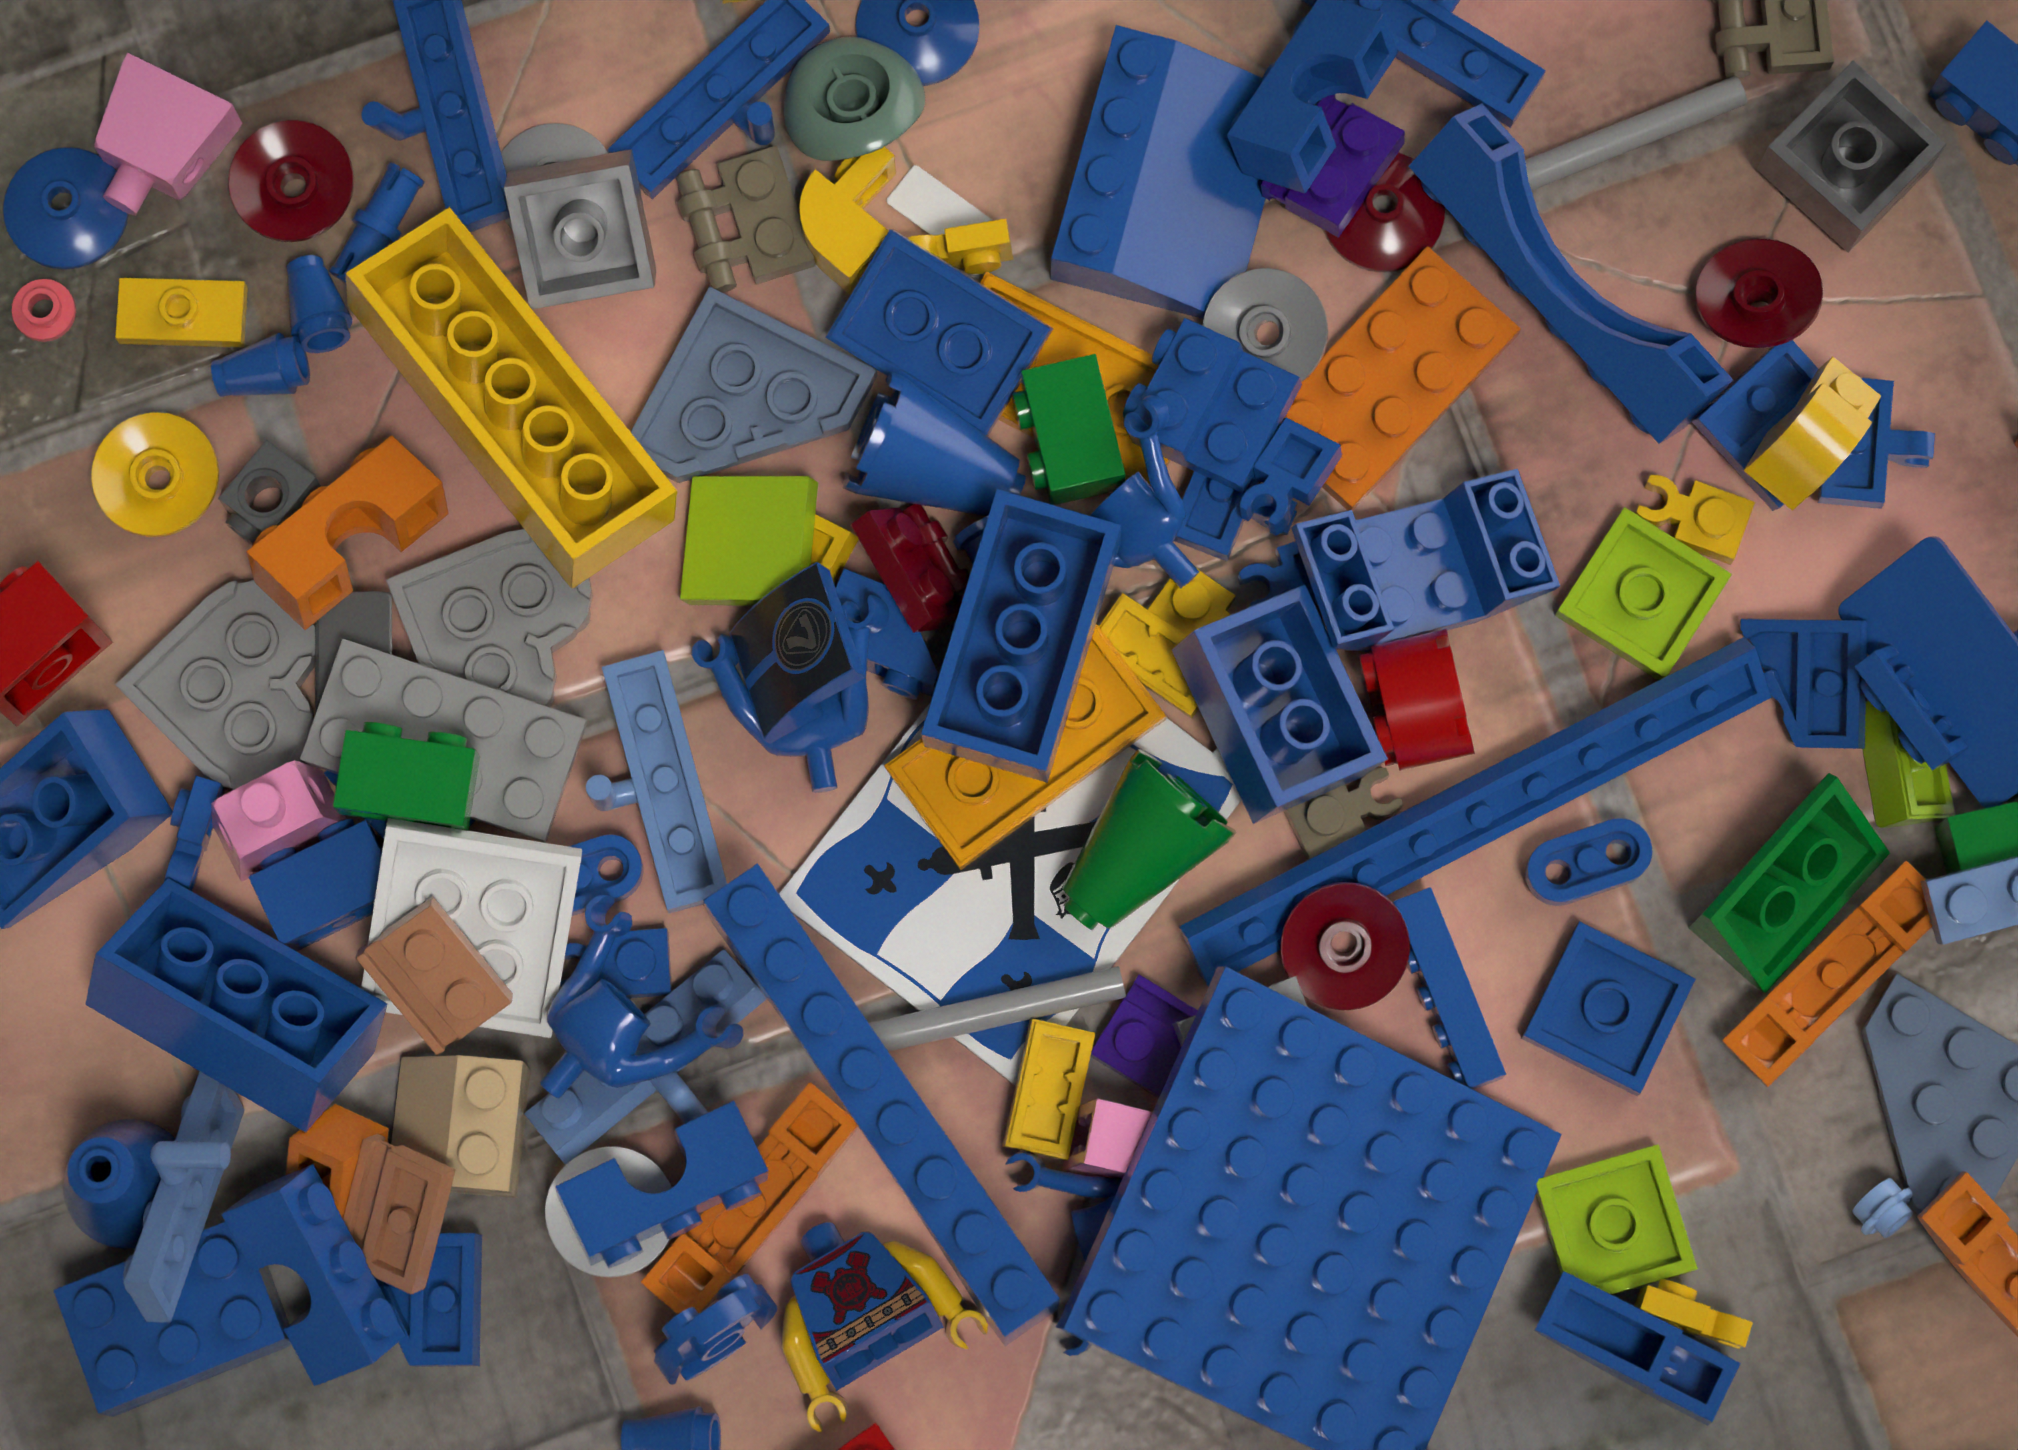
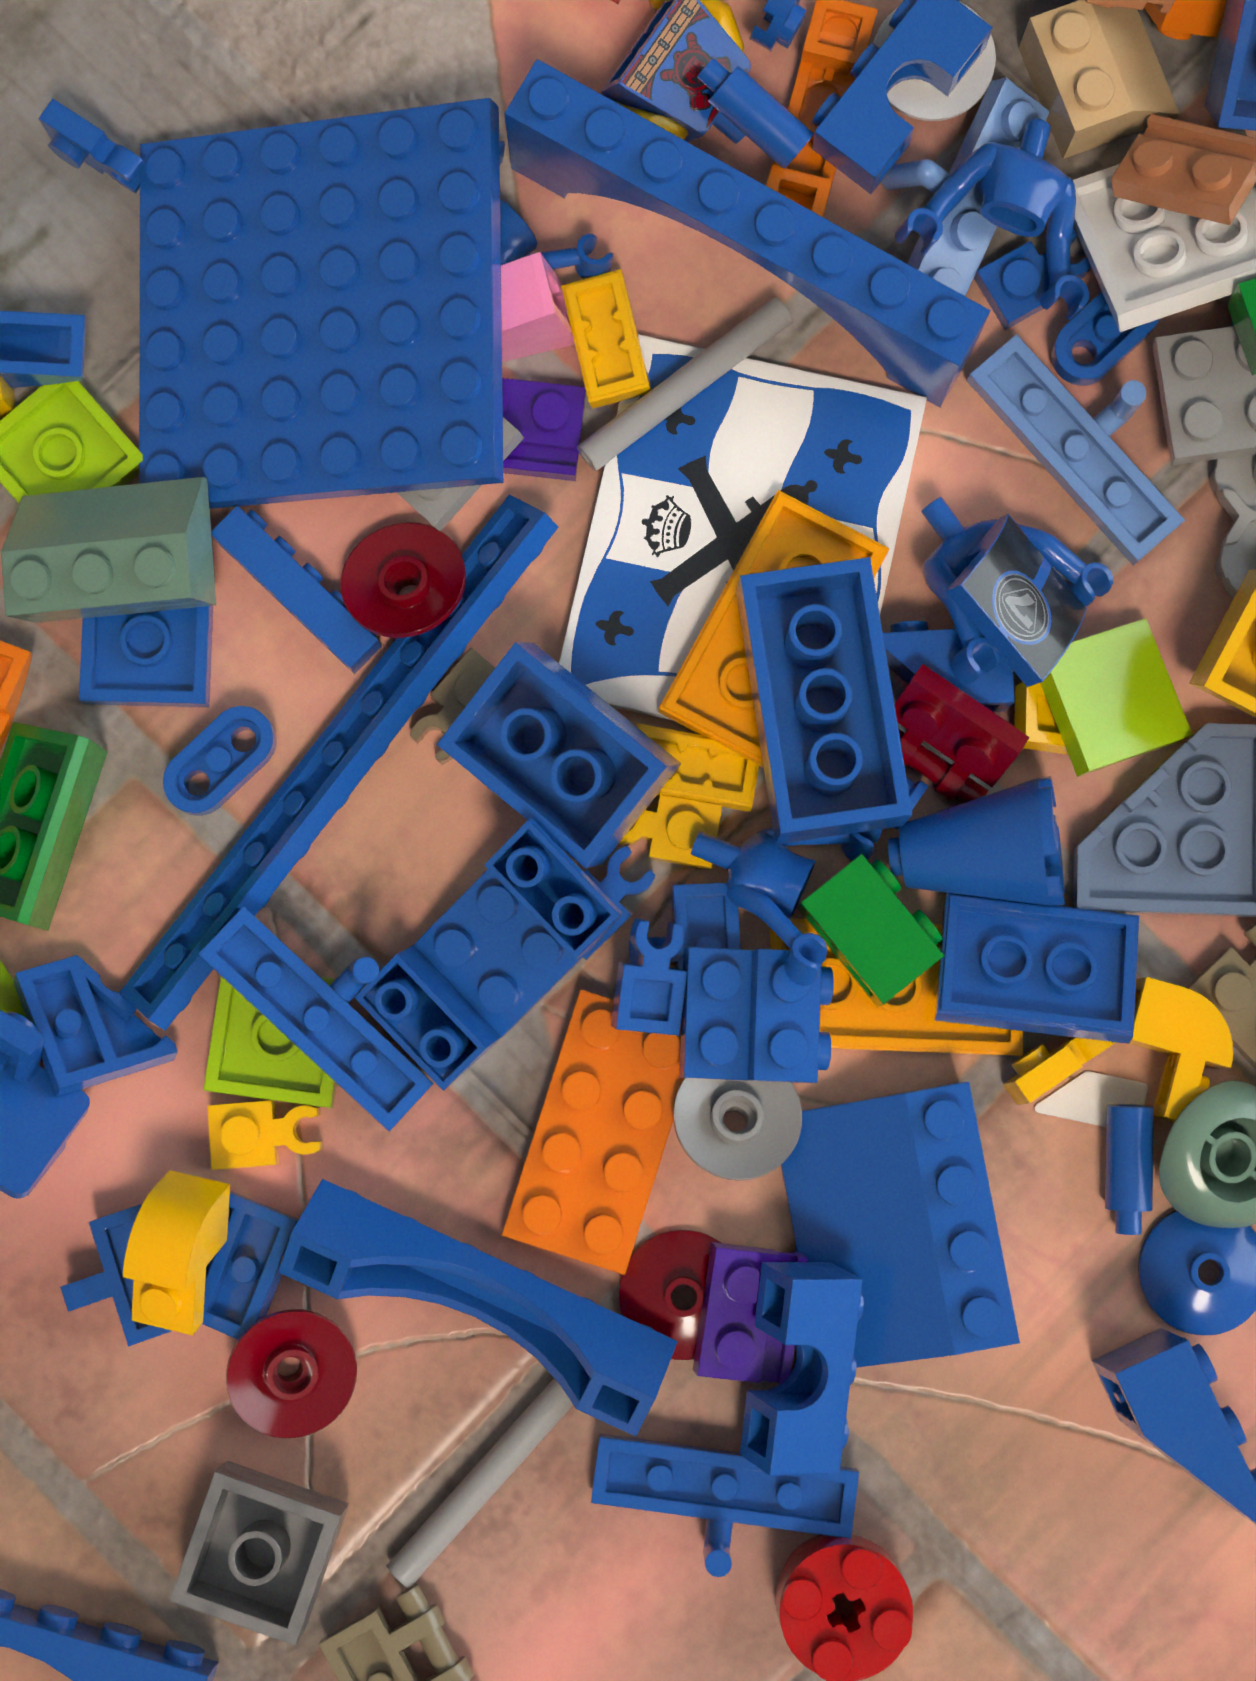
camera: 155 degrees right, 5 degrees up
green cone [1062,749,1236,930] -> none
red brick [1360,629,1475,771] -> none
none -> sand green slope [1,477,216,623]
none -> blue plate [198,906,434,1132]
none -> blue cylinder [697,57,814,169]
none -> blue cylinder [1105,1104,1154,1235]

